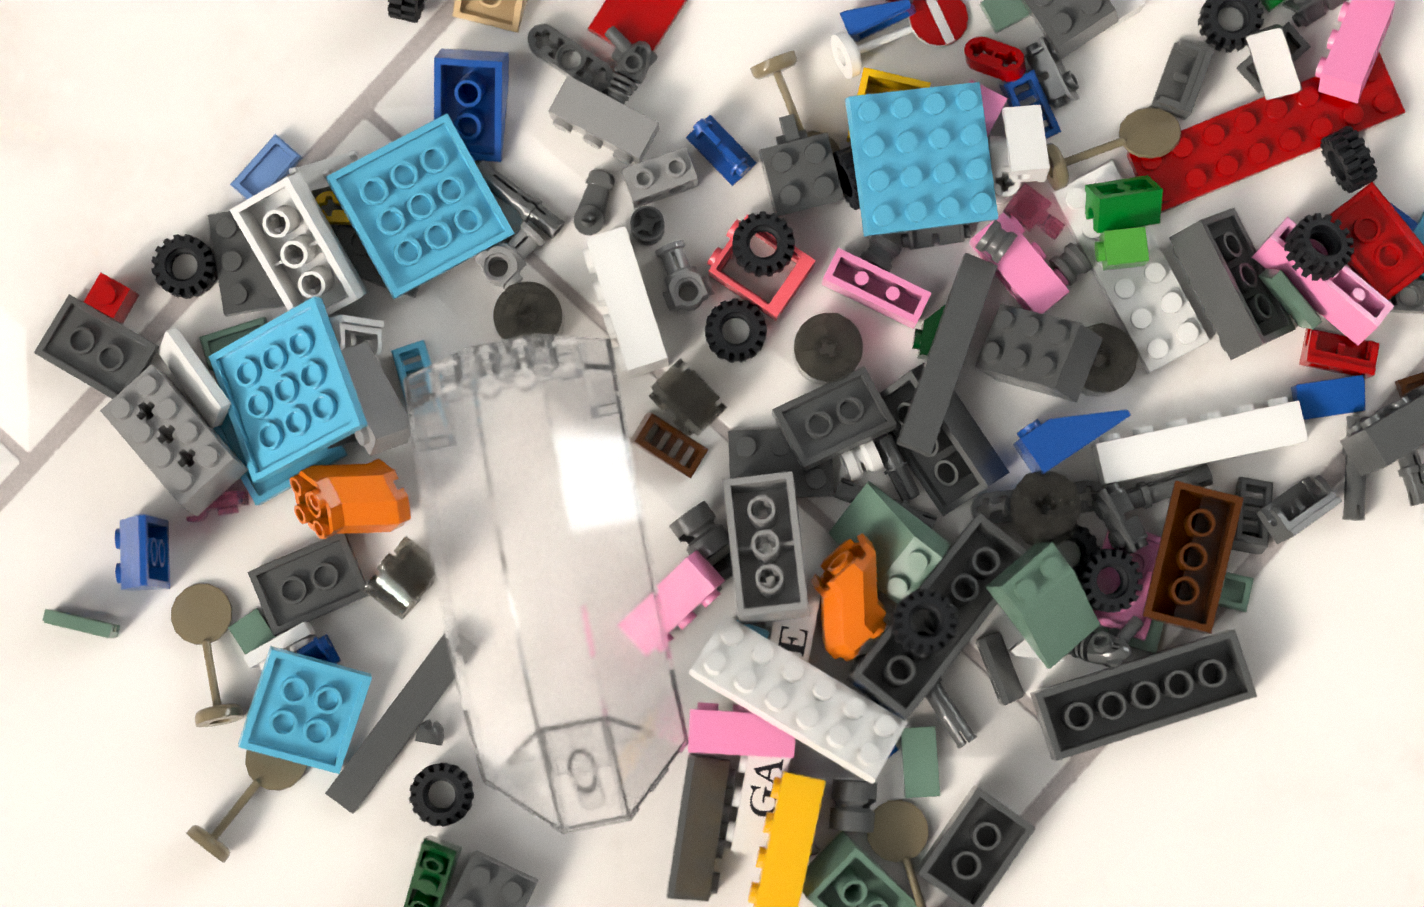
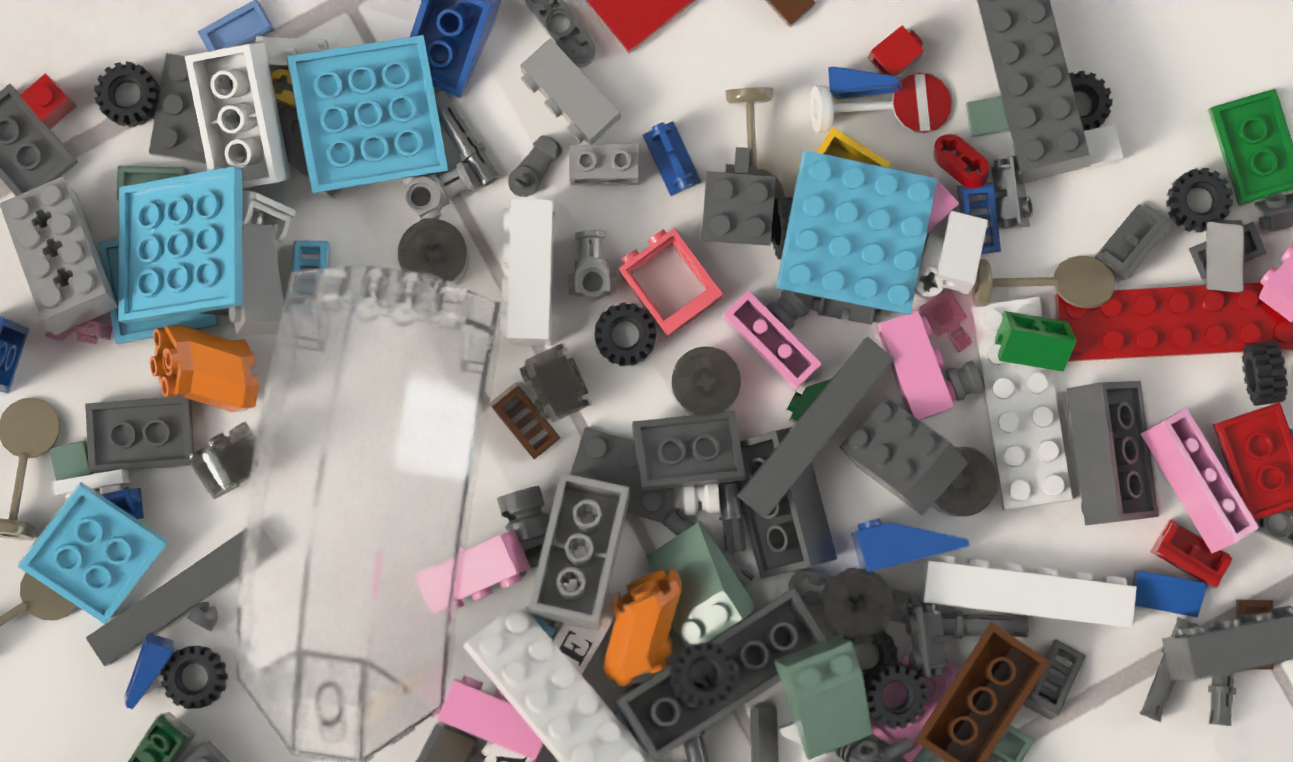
camera: 15 degrees right, 0 degrees up
white tile [158,328,231,428] -> none
dark grey piece [605,26,658,104] -> none
dark grey wheel [630,206,665,245] -> none
black tyre [732,211,795,277] -> none
dark grey wheel [975,219,1018,264] -> none
bright green brick [1095,227,1149,271] -> none
dark grey hinge [1256,475,1343,544] -> none
sand green tile [1258,268,1322,330] -> none
black tyre [1284,213,1354,281] -> none
none -> blue slope [125,633,175,709]

